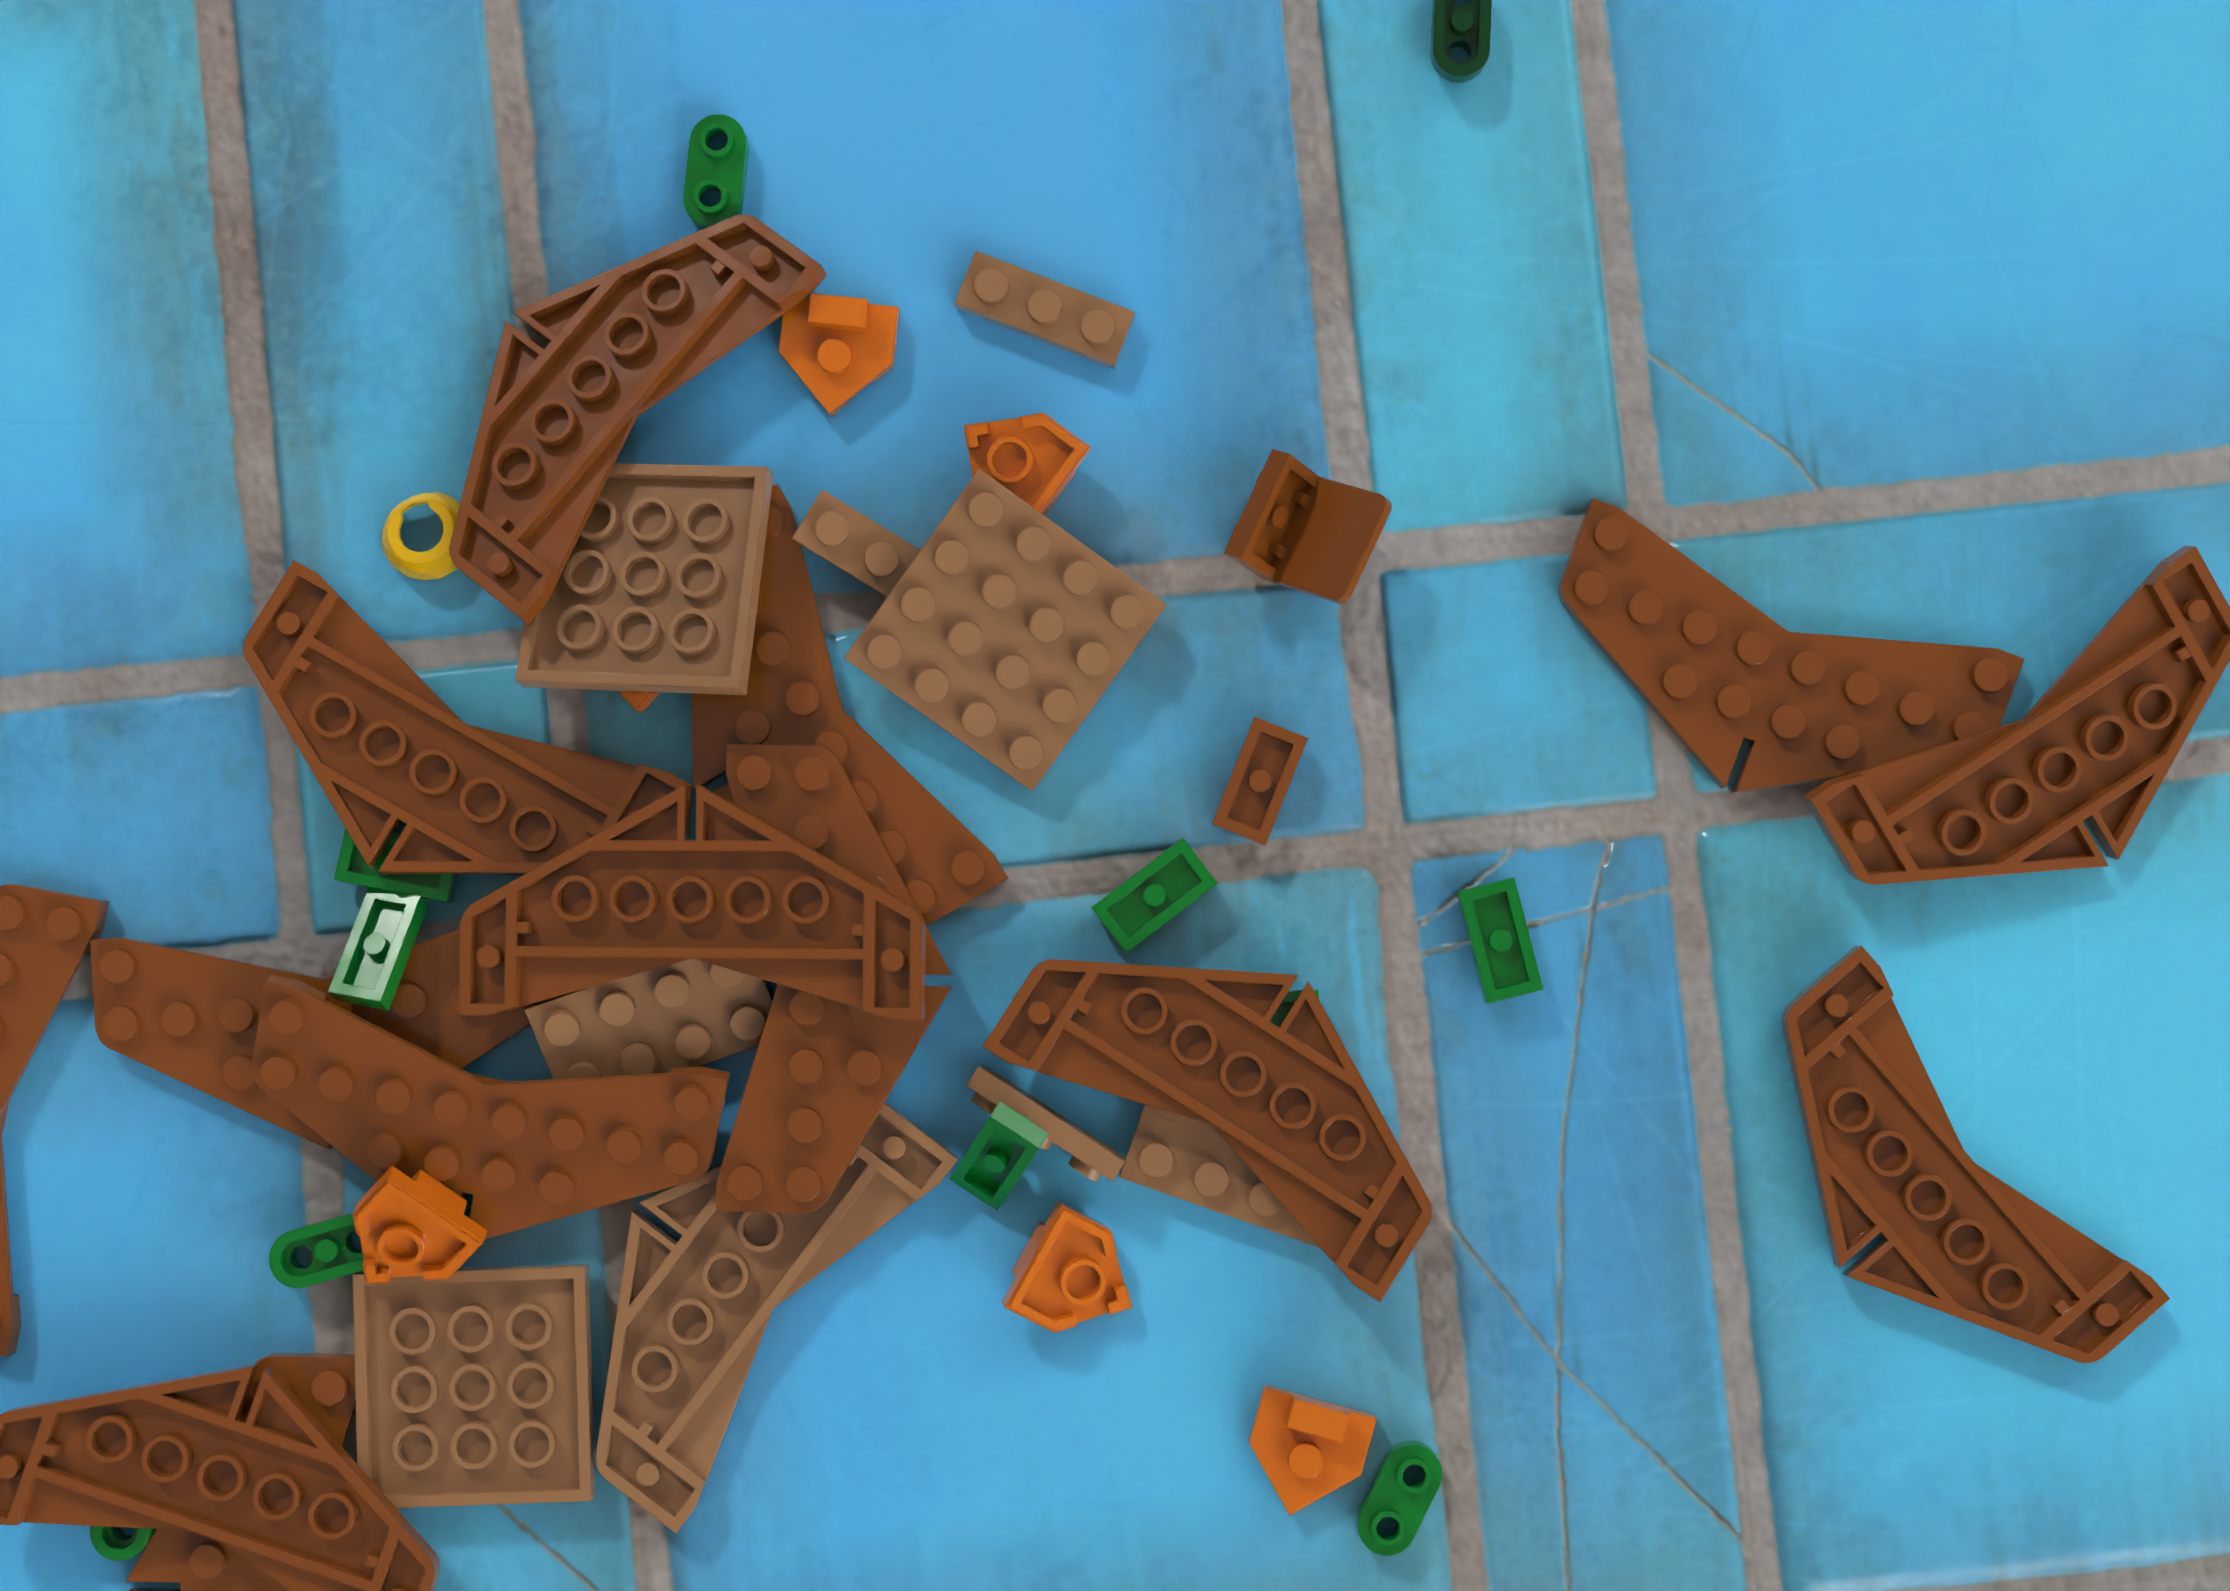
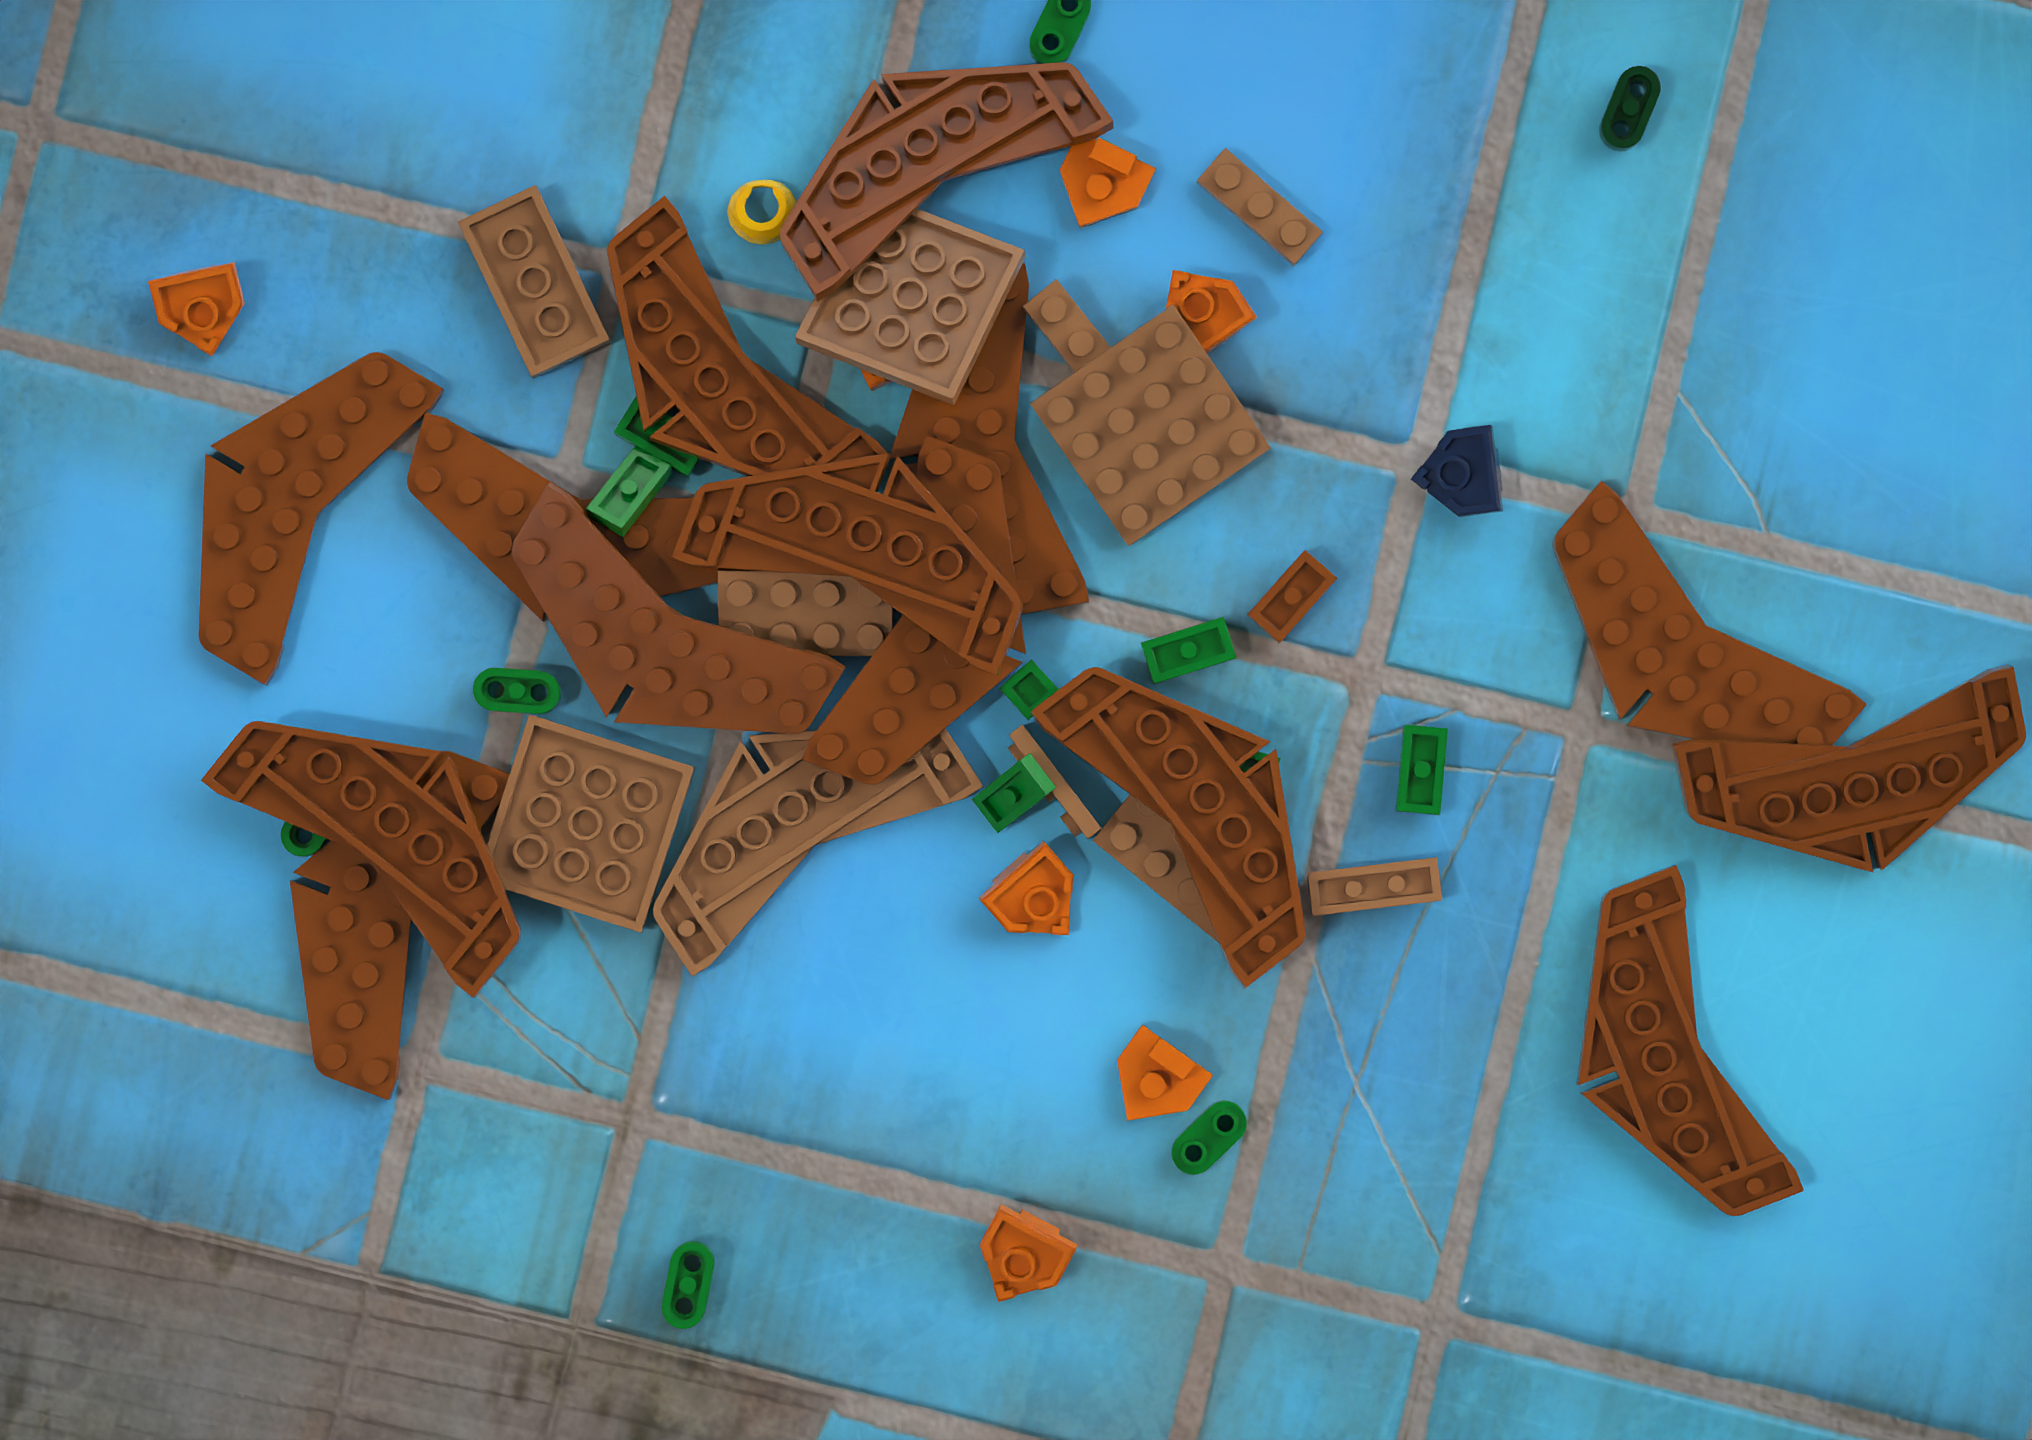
camera: 20 degrees right, 0 degrees up
orange plate [353,1166,487,1284] -> none
dark orange bracket [1224,449,1392,604] -> none
none -> medium nougat plate [458,185,611,379]
none -> green plate [999,659,1059,721]
none -> medium nougat plate [1306,857,1442,916]
none -> dark blue plate [1410,425,1503,517]

